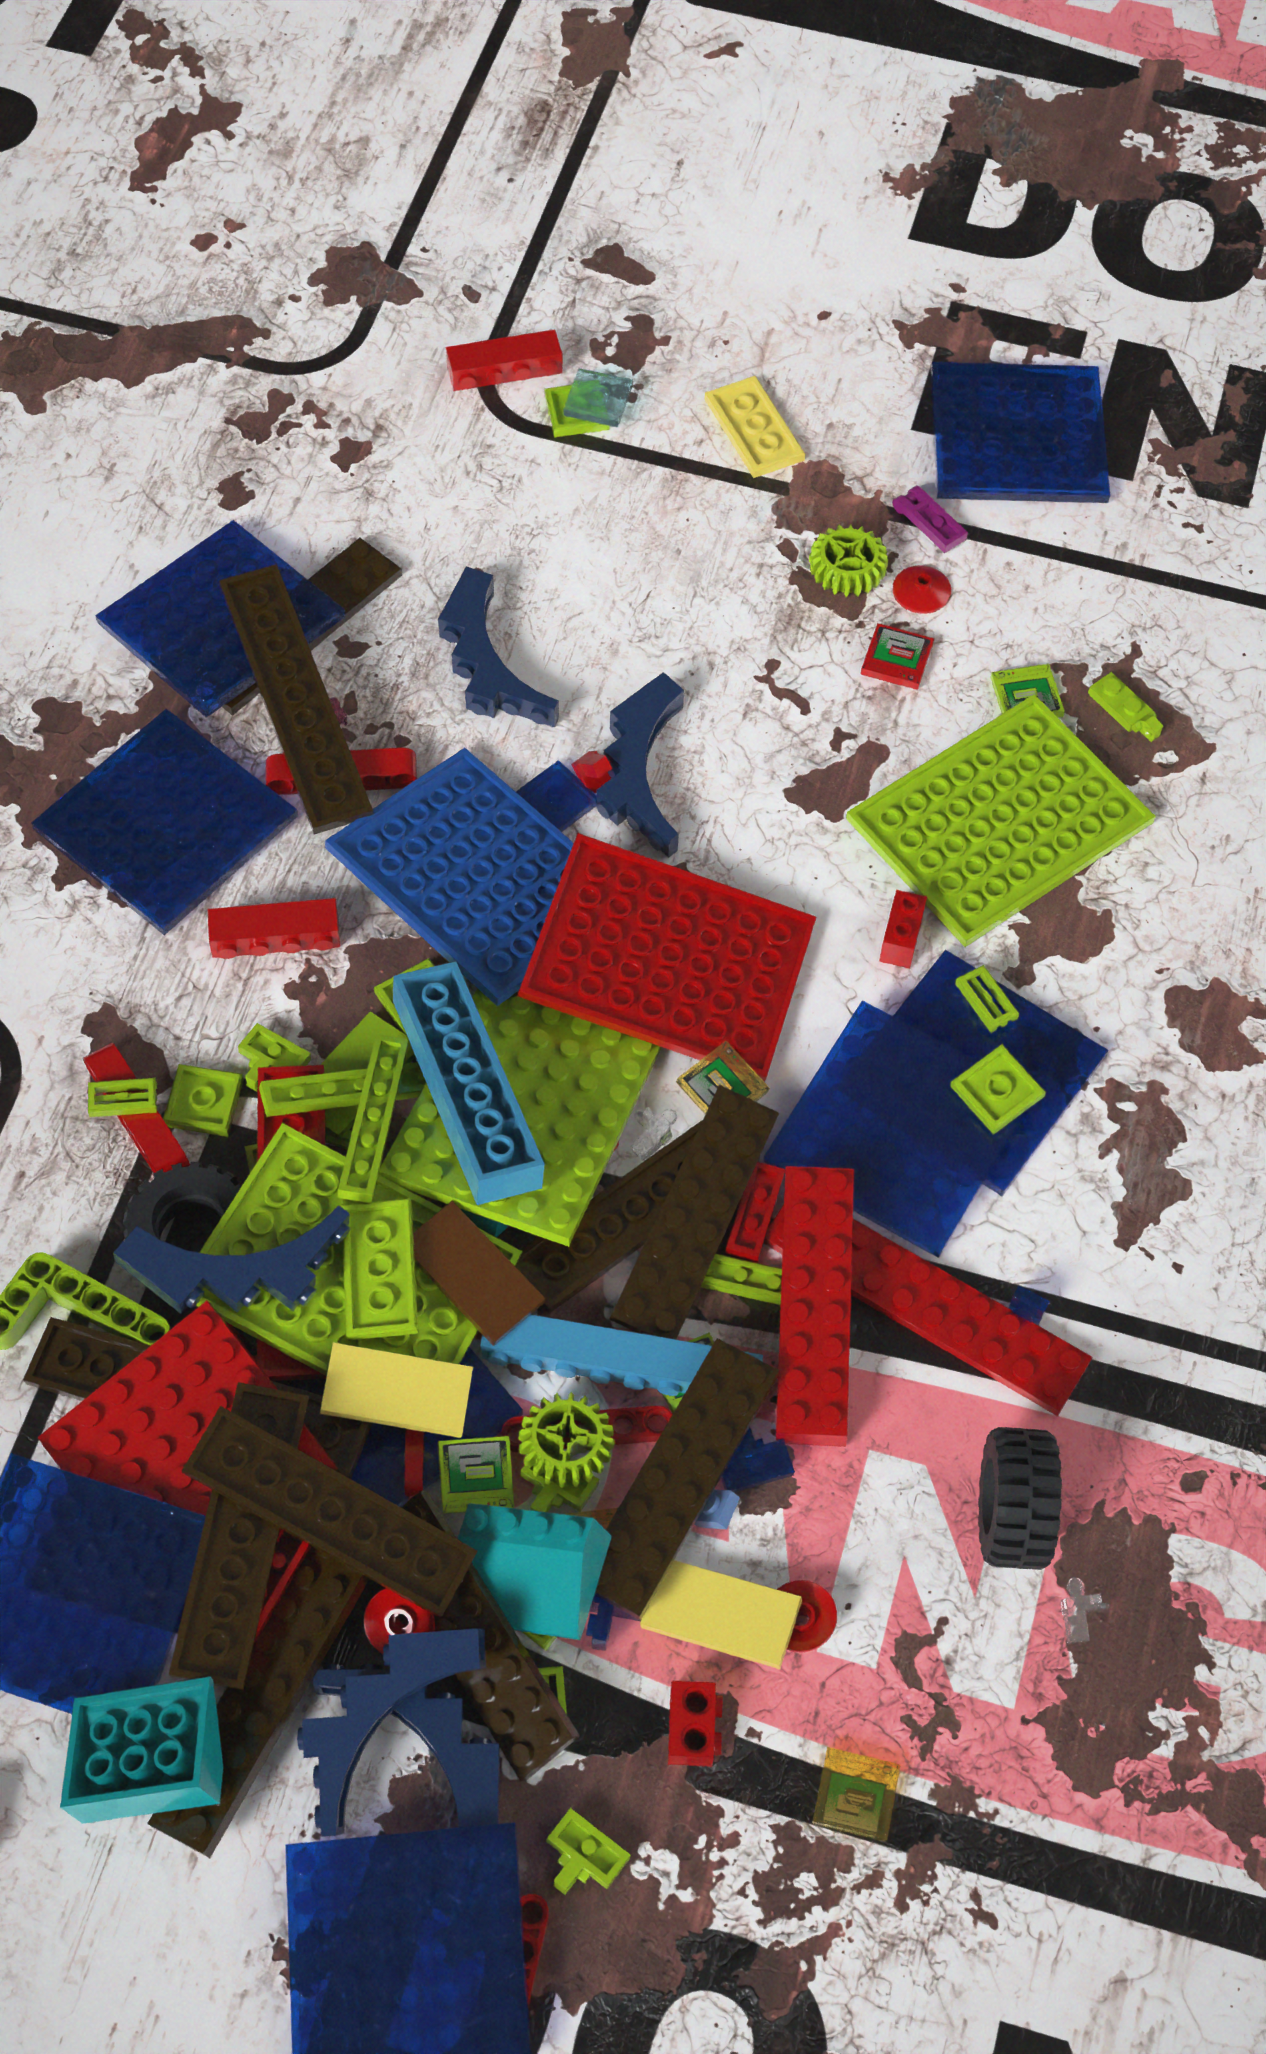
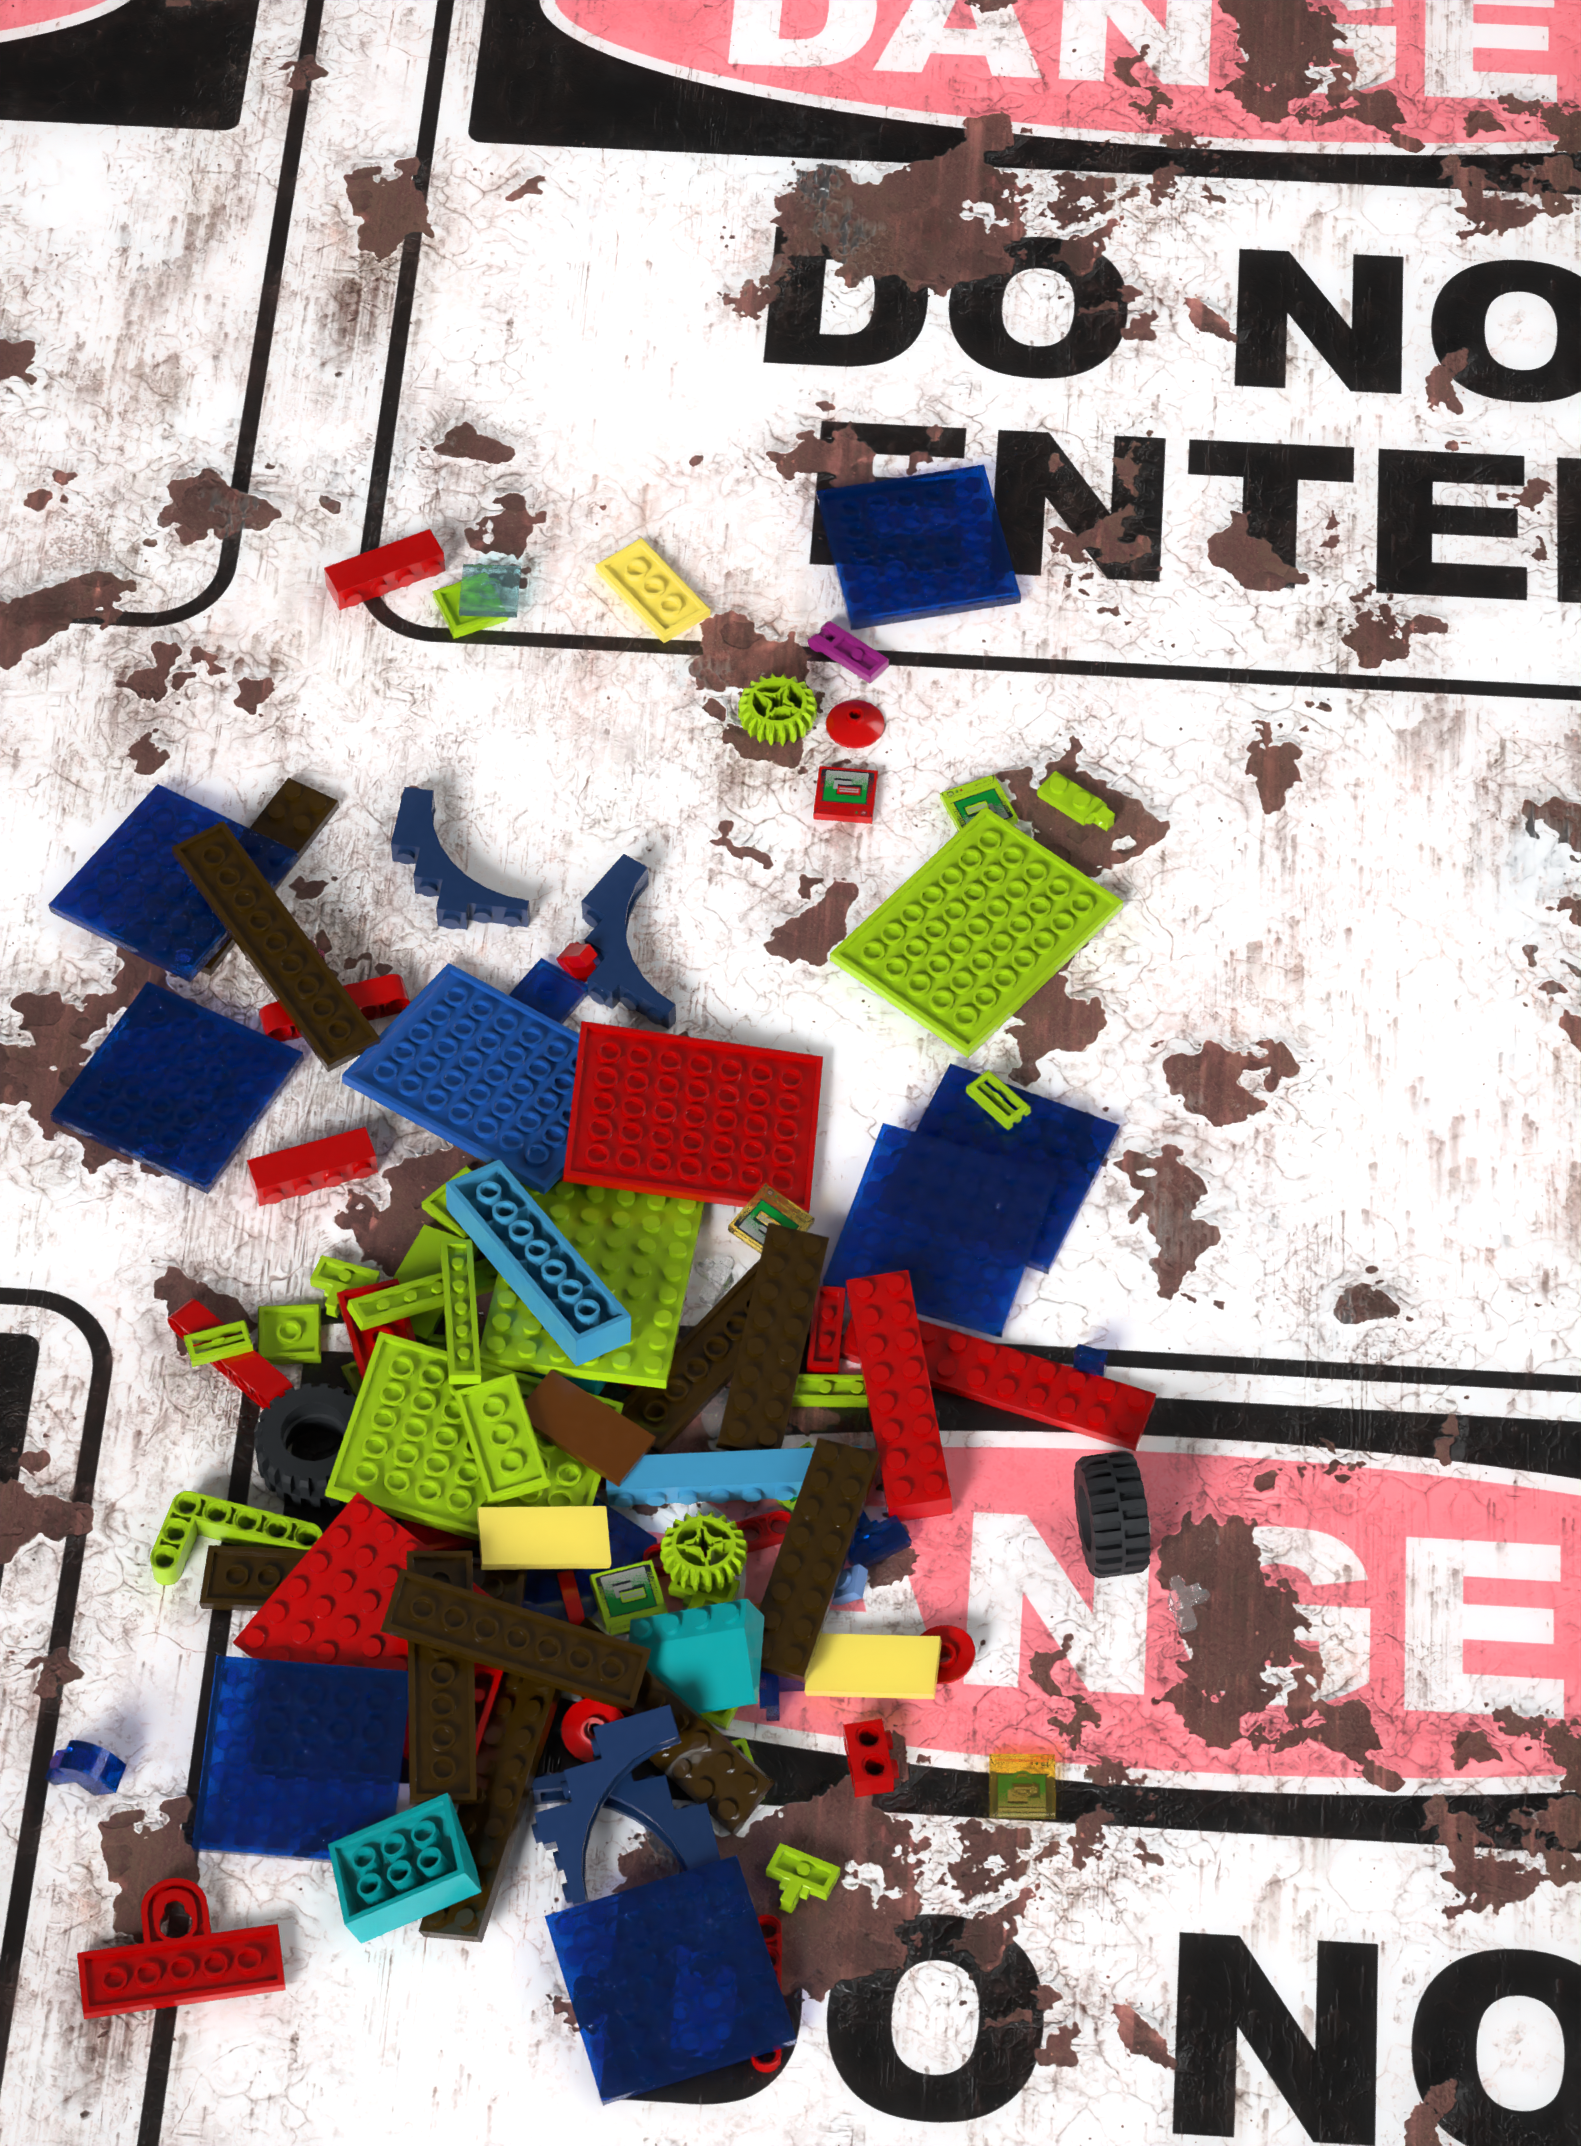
camera: 10 degrees left, 5 degrees down
dark blue arch [113,1206,350,1314] -> none
red brick [879,889,927,969] -> none
lime tile [950,1044,1046,1135] -> none

